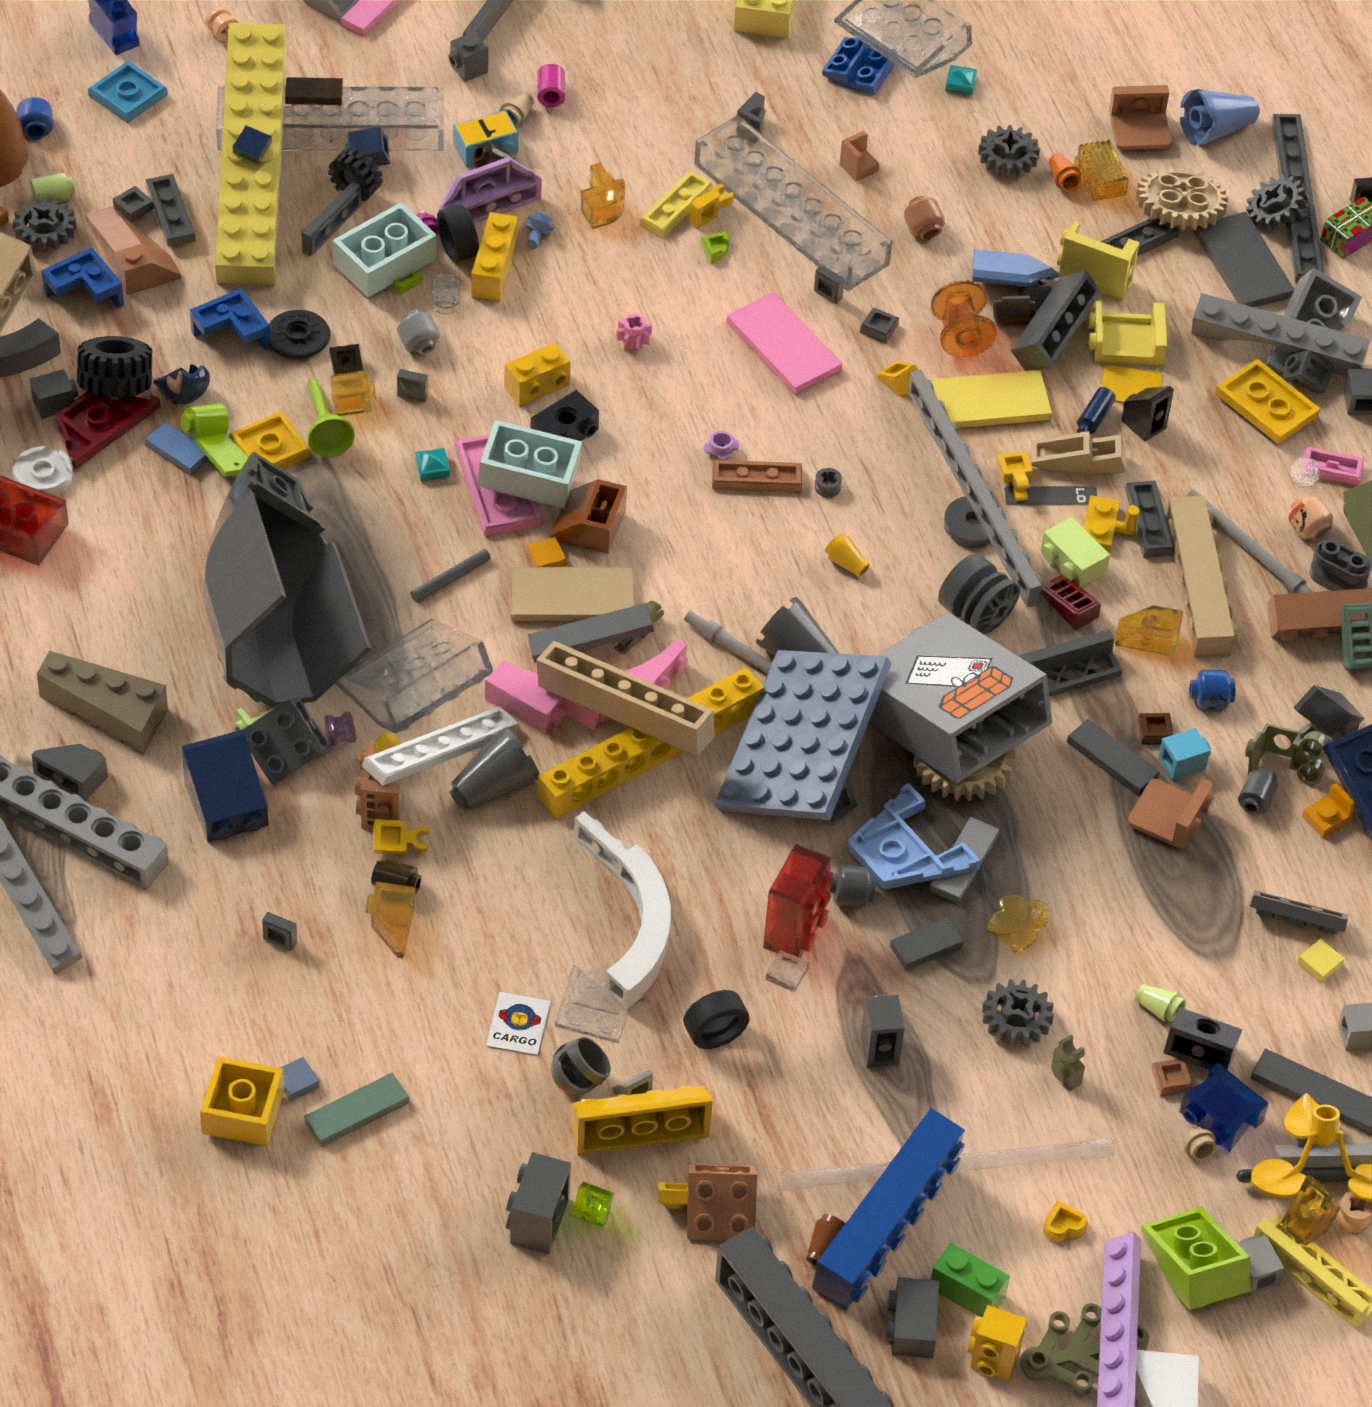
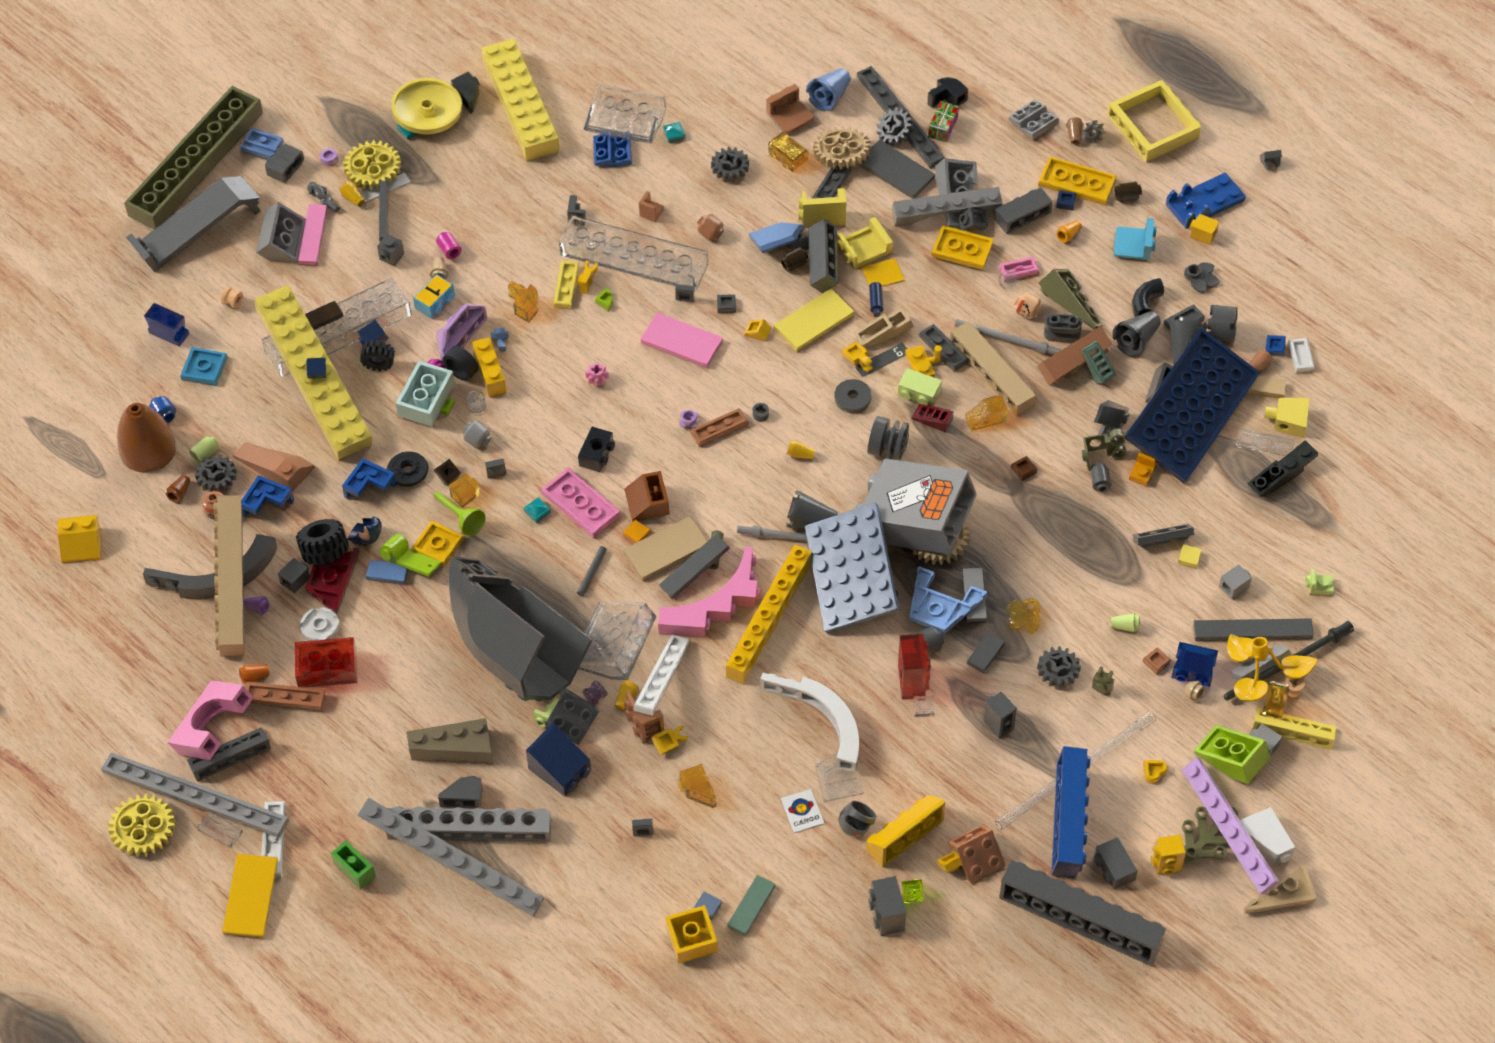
camera: 25 degrees left, 5 degrees up
dark grey plate [113,186,154,222] -> none
dark grey plate [145,174,196,247] -> none
dark grey tile [301,182,361,256] -> none
dark brown brick [371,859,422,898] -> none
dark grey cone [449,727,540,809] -> none
dark brown brick [473,142,515,168] -> none
light aqua brick [477,420,582,508] -> none
yellow brick [504,342,571,407] -> none
tan brick [536,641,715,756] -> none
light grey slope [612,1070,653,1095] -> none
black tyre [683,990,750,1049] -> none
dark orange cone [806,1214,846,1266] -> none
light grey plate [908,369,1043,608] -> none
clear orange hose [931,280,997,358] -> none
bright green brick [931,1243,1010,1317] -> none
dark grey fence [1019,629,1123,697] -> none
orange cone [1049,153,1082,192] -> none
dark grey tile [1067,719,1160,796] -> none
black slope [1121,386,1174,442] -> none
nougat bracket [1127,778,1215,850] -> none
medium azure brick [1158,727,1211,780] -> none
black brick [1163,1007,1243,1076] -> none
blue head [1189,670,1236,710] -> none

